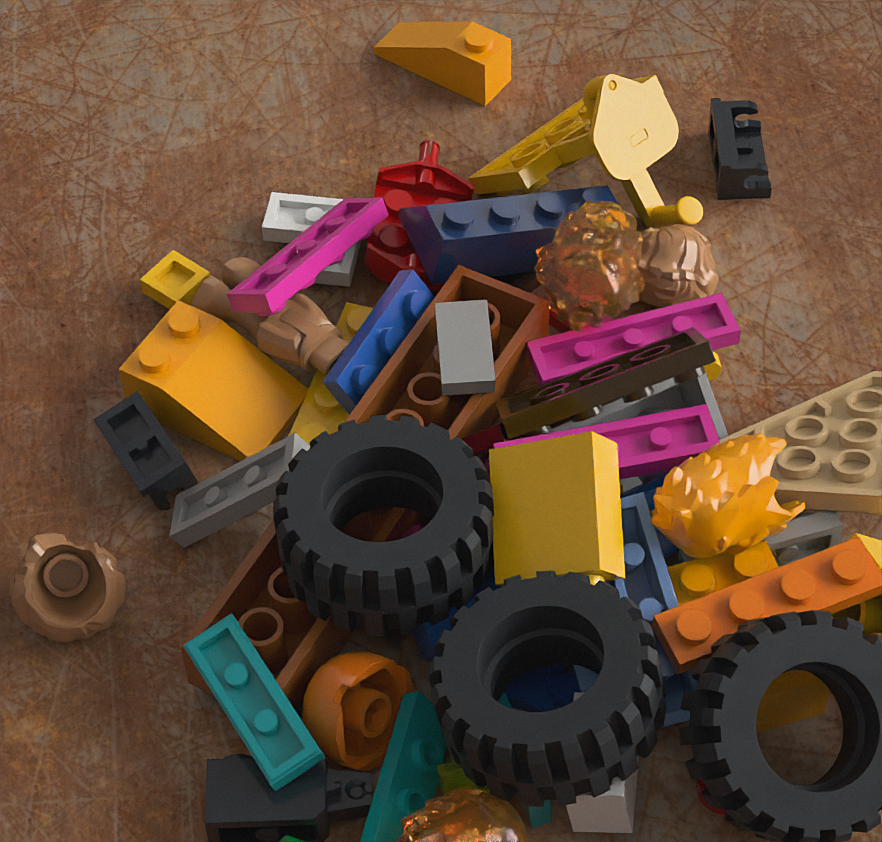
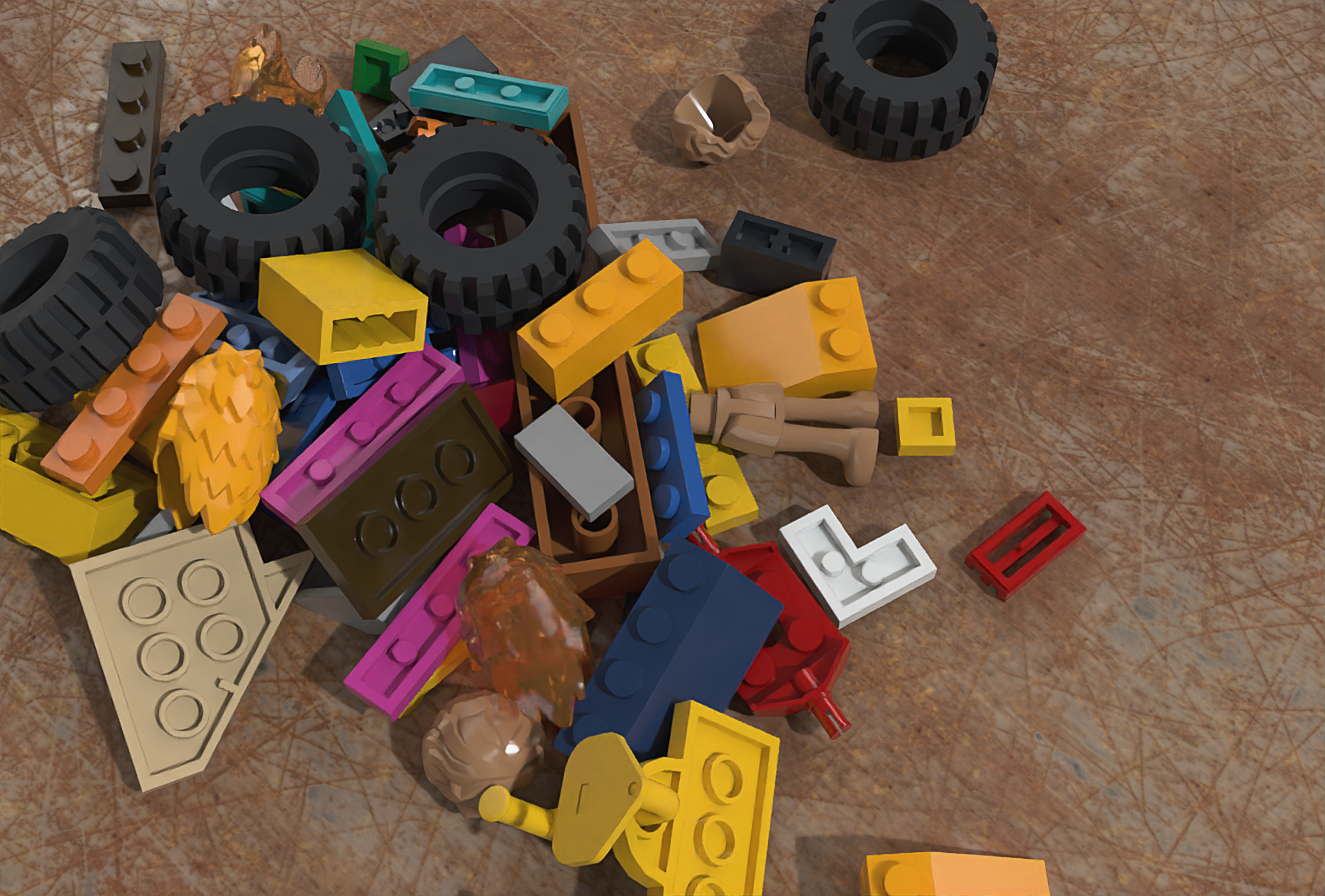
camera: 140 degrees right, 10 degrees up
dark pink plate [227,198,388,316] -> none
none -> light orange brick [516,238,684,403]
none -> red tile [964,490,1087,603]

